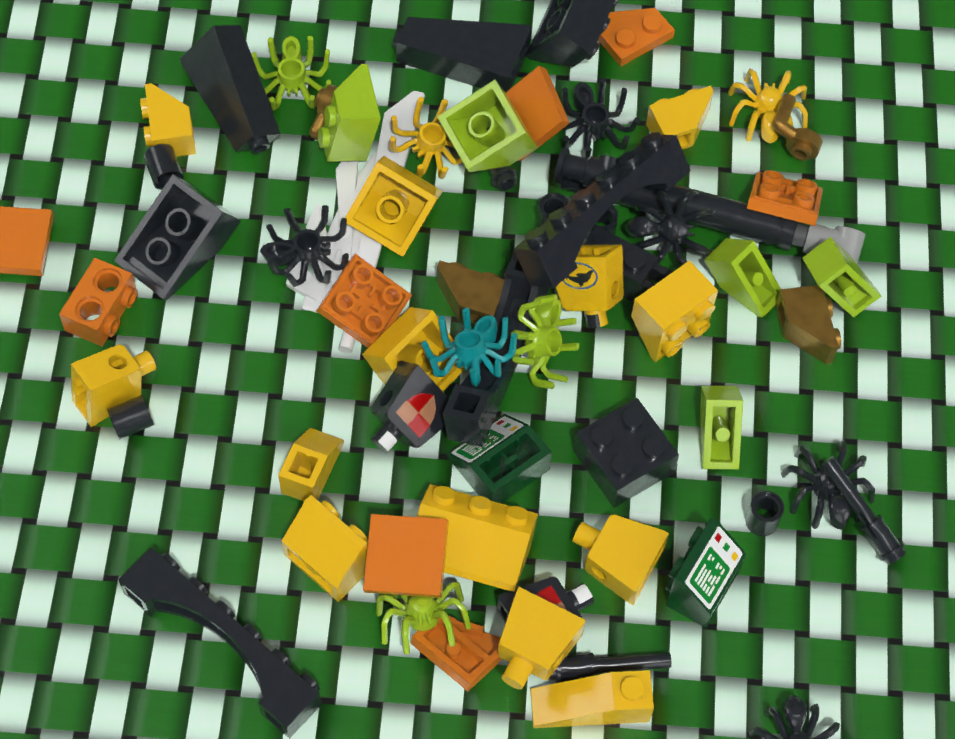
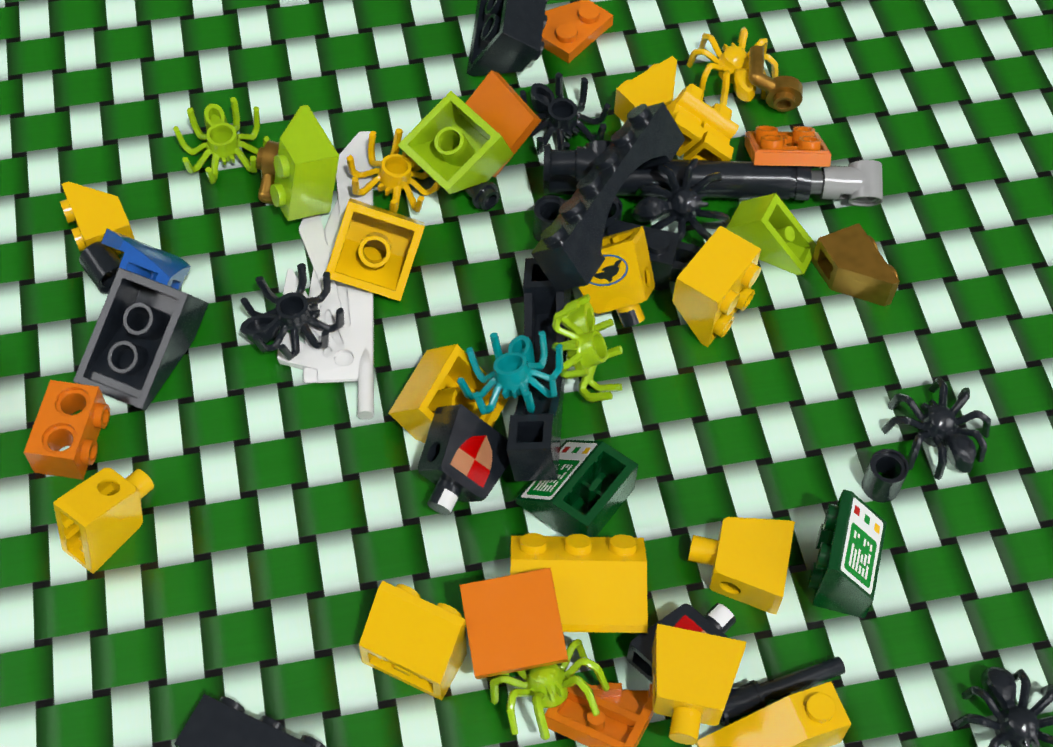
camera: 15 degrees left, 5 degrees down
black beam [107,395,154,440] -> none
black slope [180,25,281,154] -> none
yellow slope [278,428,344,502] -> none
orange tile [316,254,412,348] -> none
black slope [393,17,532,93] -> none
pearl gold slope [437,260,505,327] -> none
black brick [573,398,679,508] -> none
lime slope [699,386,743,469] -> none
lime slope [803,236,882,318] -> none
black pin [821,456,906,565] -> none
none -> blue slope [101,229,191,290]
none -> yellow hips [666,84,739,161]

